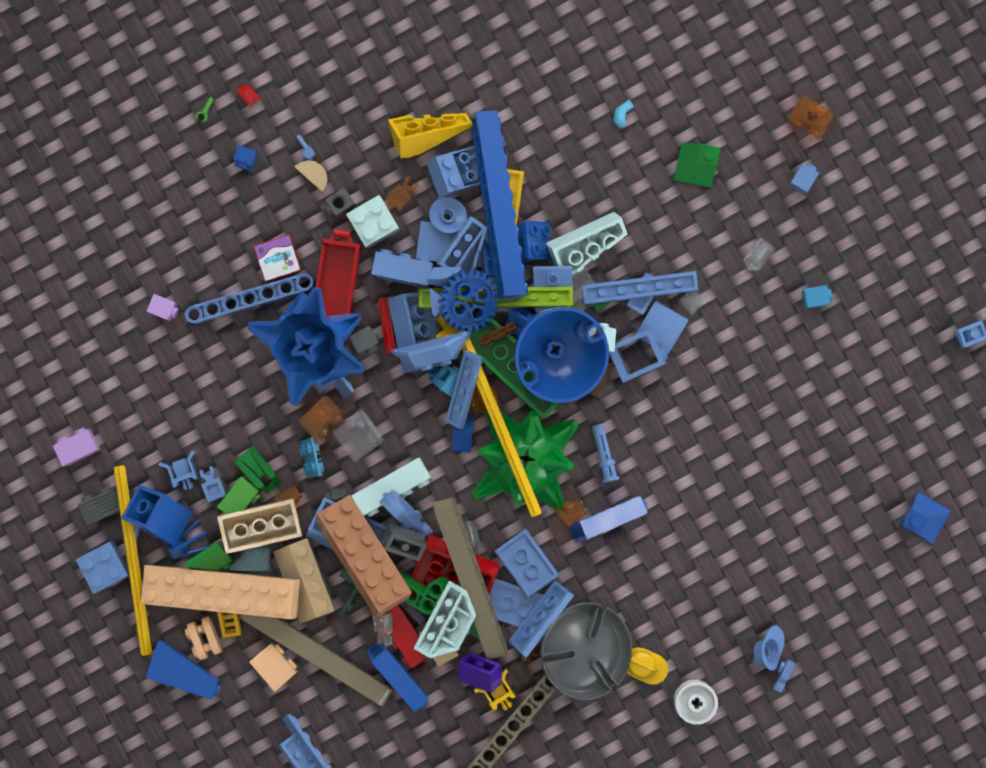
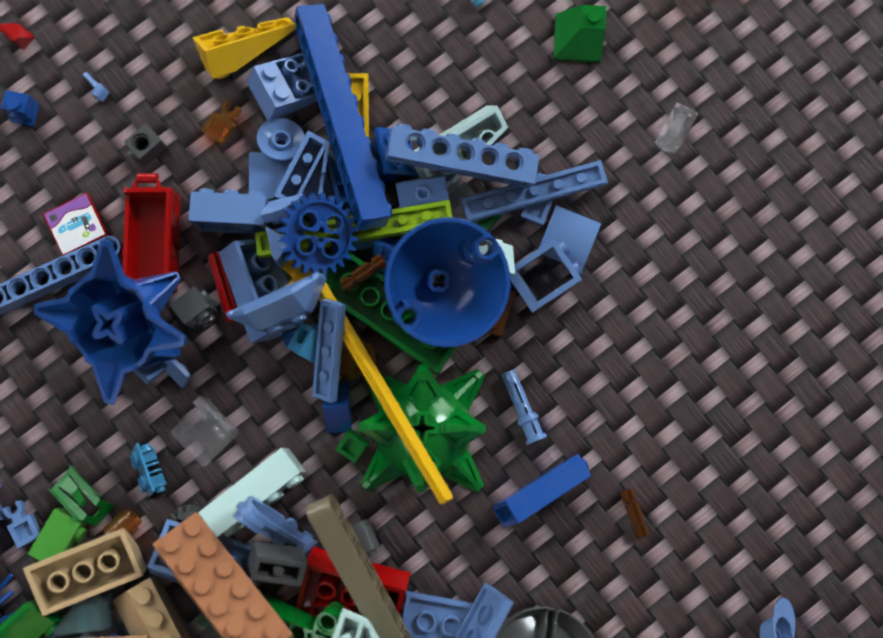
camera: 10 degrees left, 5 degrees down
tan tile [294,160,328,192] -> none
clear orange brick [298,395,344,439] -> none
light aqua brick [346,195,400,249] -> none
medium blue tile [494,529,559,598] -> none
clear orange brick [553,498,587,527] -> none
clear plate [679,291,706,315] -> none
medium blue brick [789,163,819,195] -> none
dark azure brick [802,285,832,309] -> none
none -> green tile [335,428,371,464]
none -> medium blue brick [385,124,540,188]
none -> reddish brown axle [621,489,649,538]

